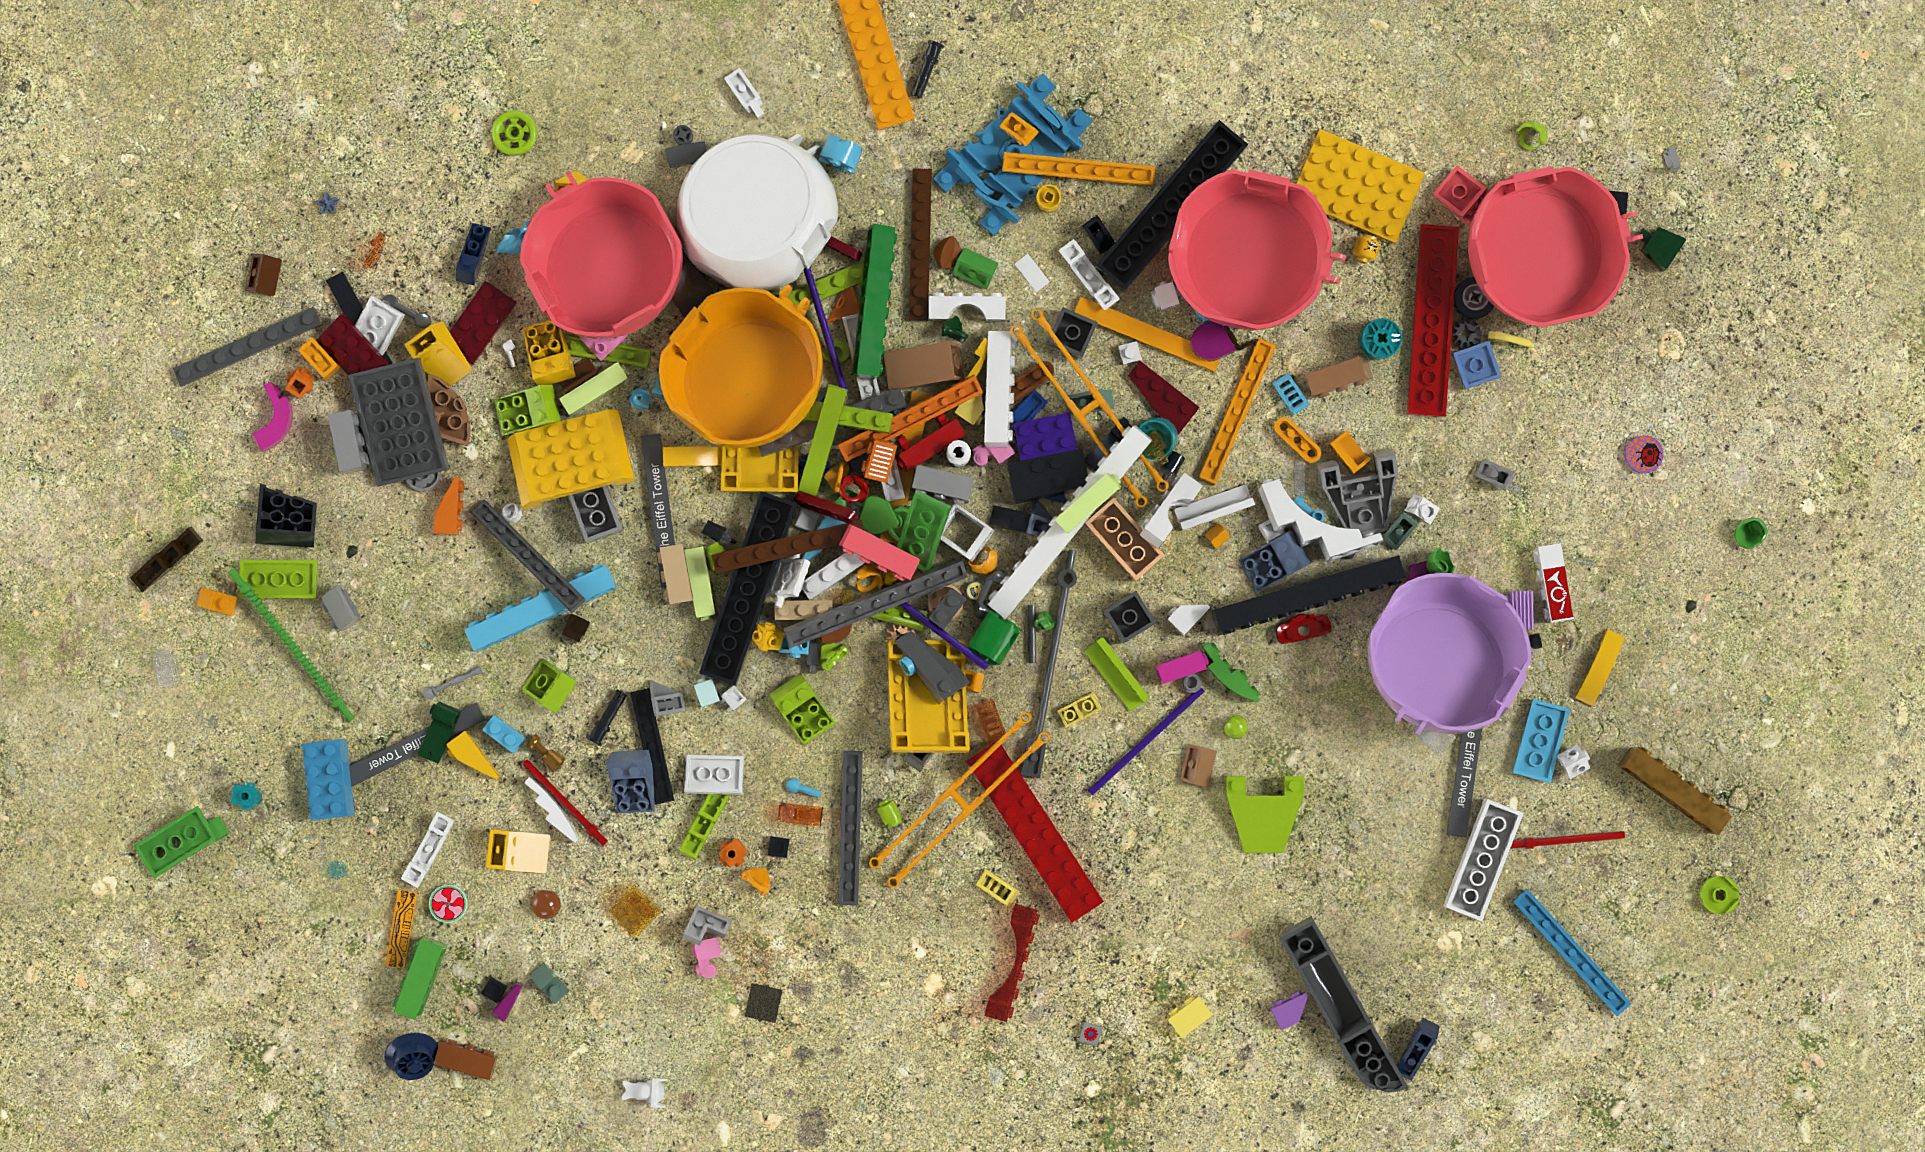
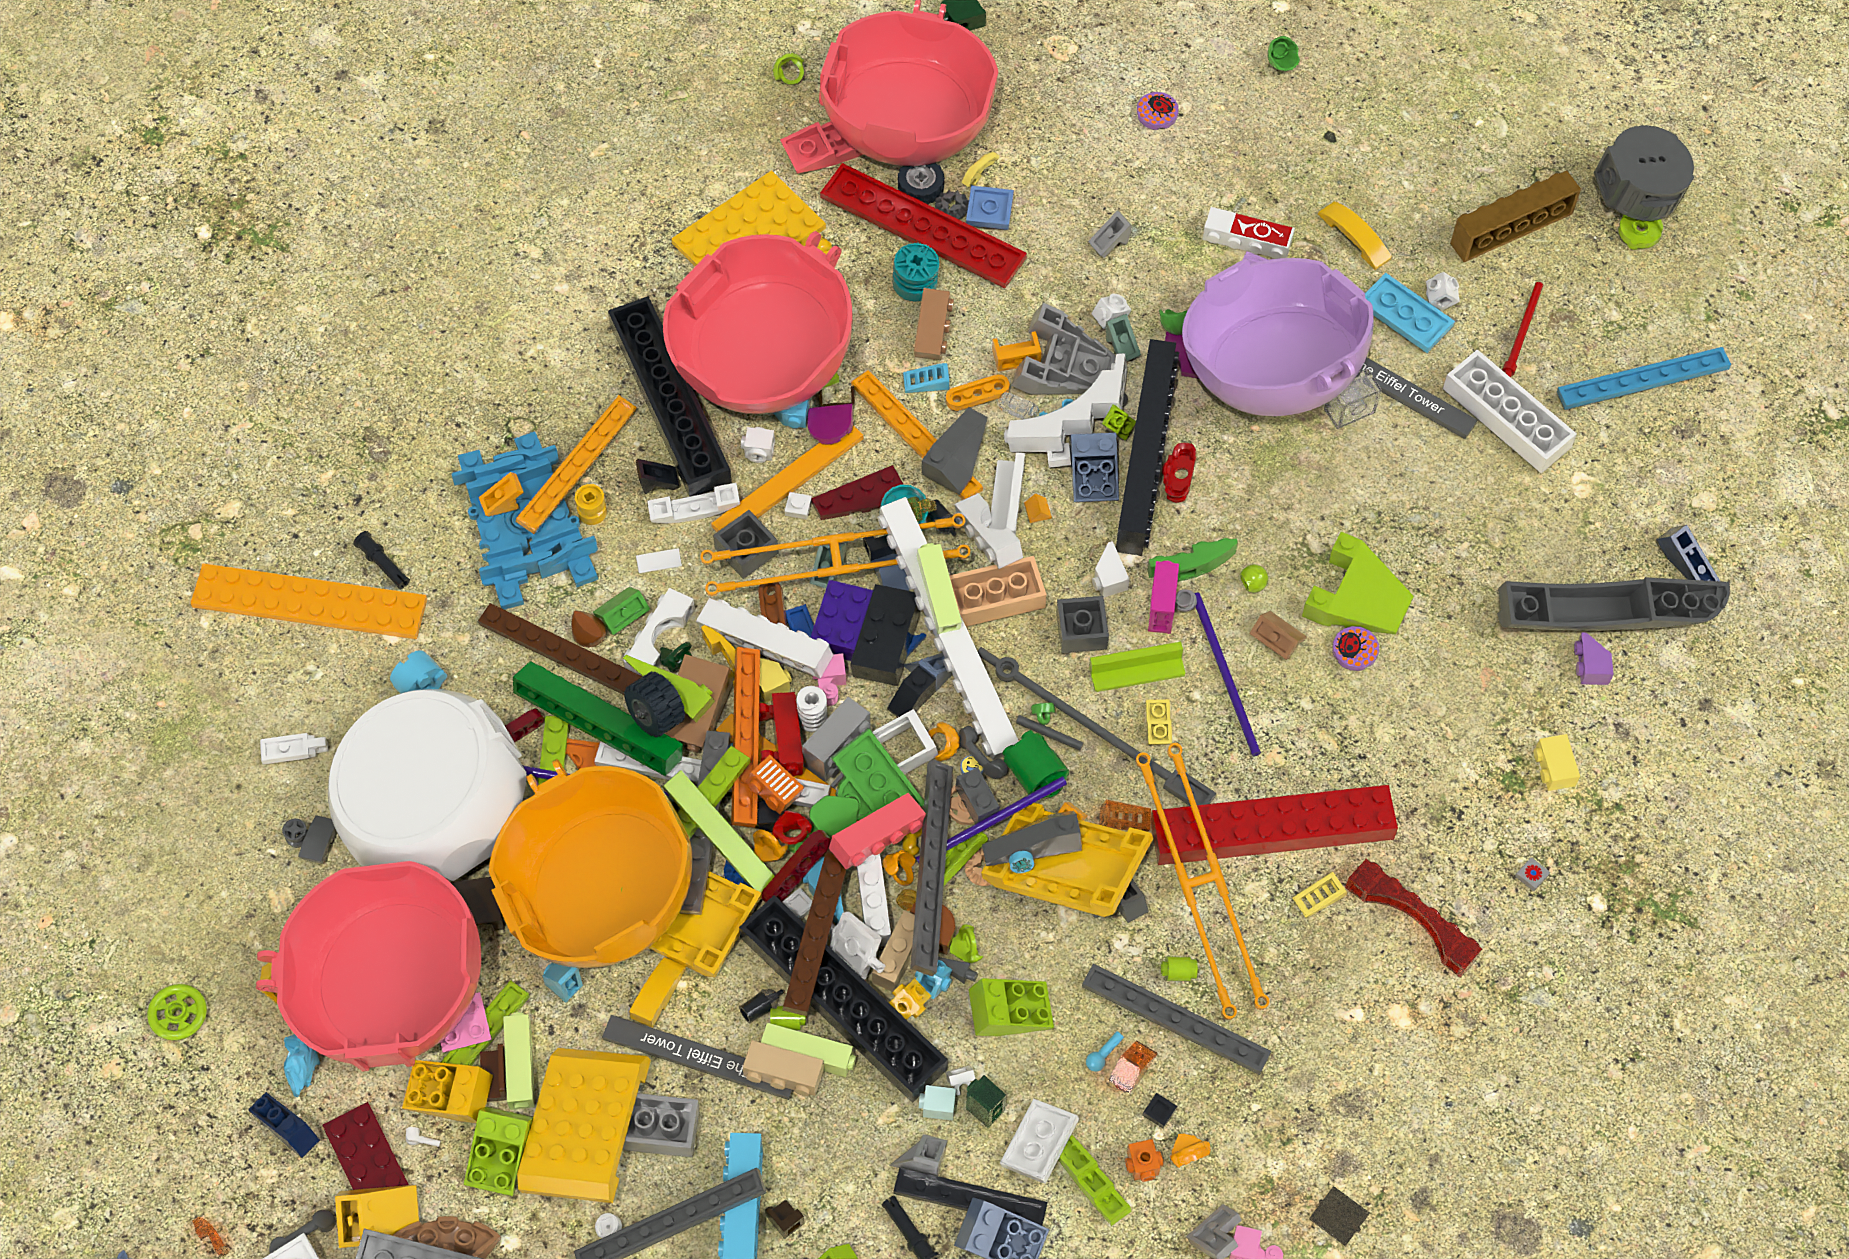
camera: 60 degrees left, 25 degrees down
medium azure plant [629,387,652,411] -> none
none -> lime slope [623,655,715,723]
none -> black wheel [624,671,685,737]
none -> dark grey wedge [922,407,988,495]
none -> clear green brick [966,1075,1006,1128]
none -> lime slope [1102,405,1136,441]
none -> tile [1332,626,1379,671]
none -> dark grey piece [1594,125,1694,221]

